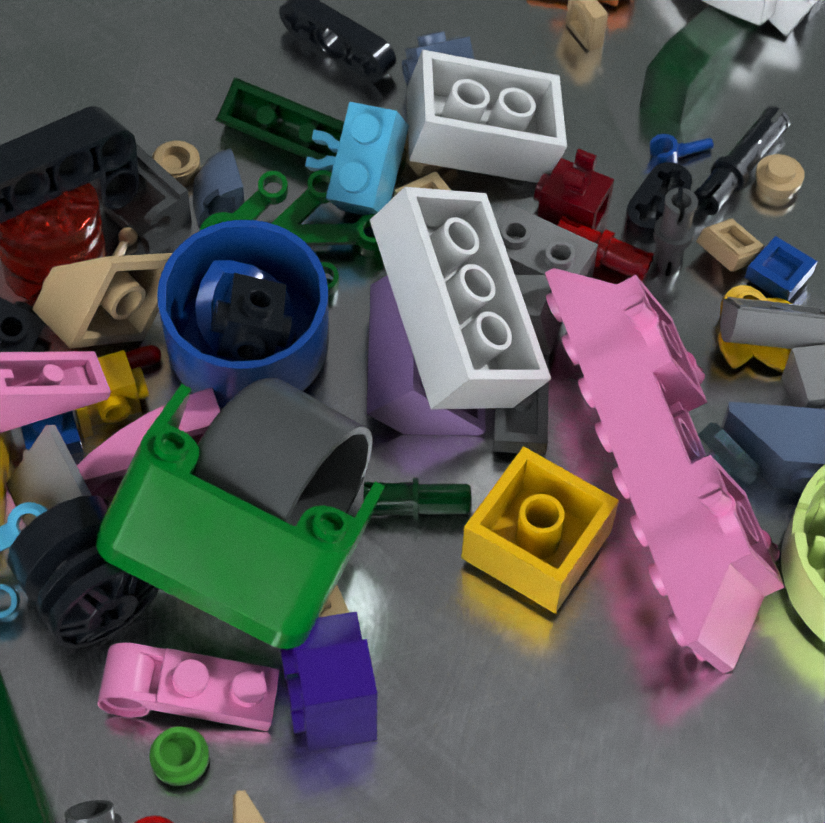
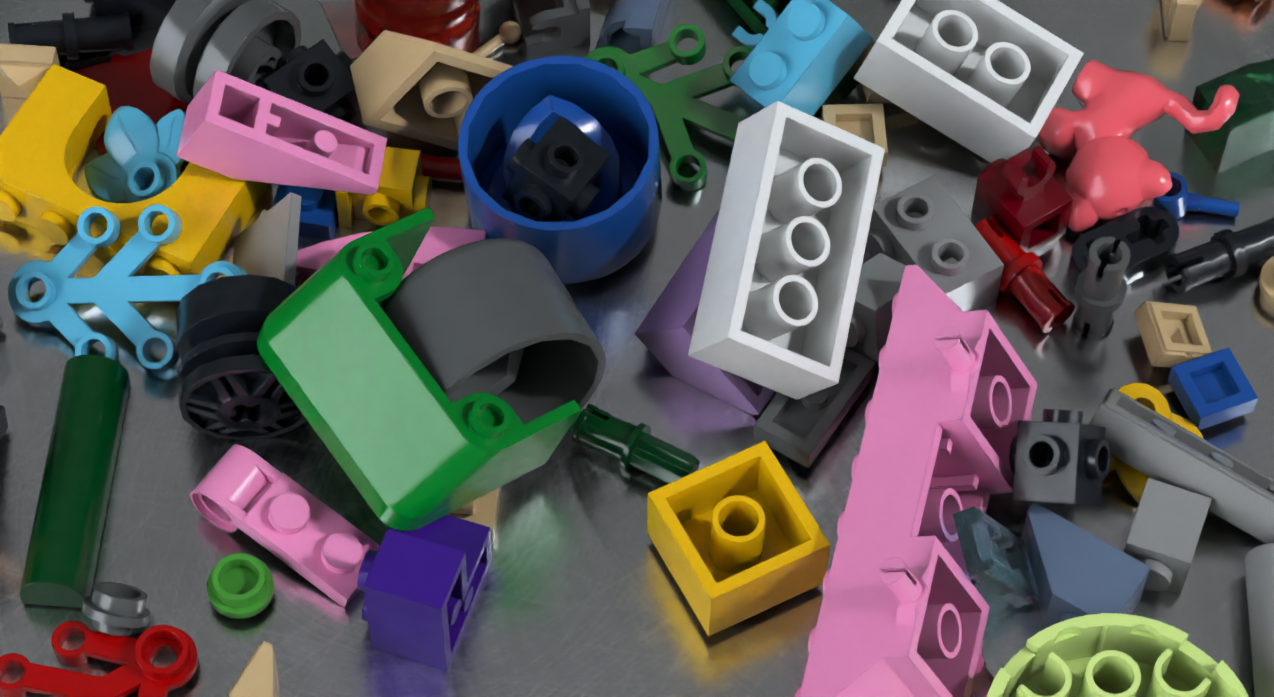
camera: 30 degrees right, 0 degrees up
none -> black brick [1009,409,1111,506]
none -> coral animal [1038,60,1240,232]

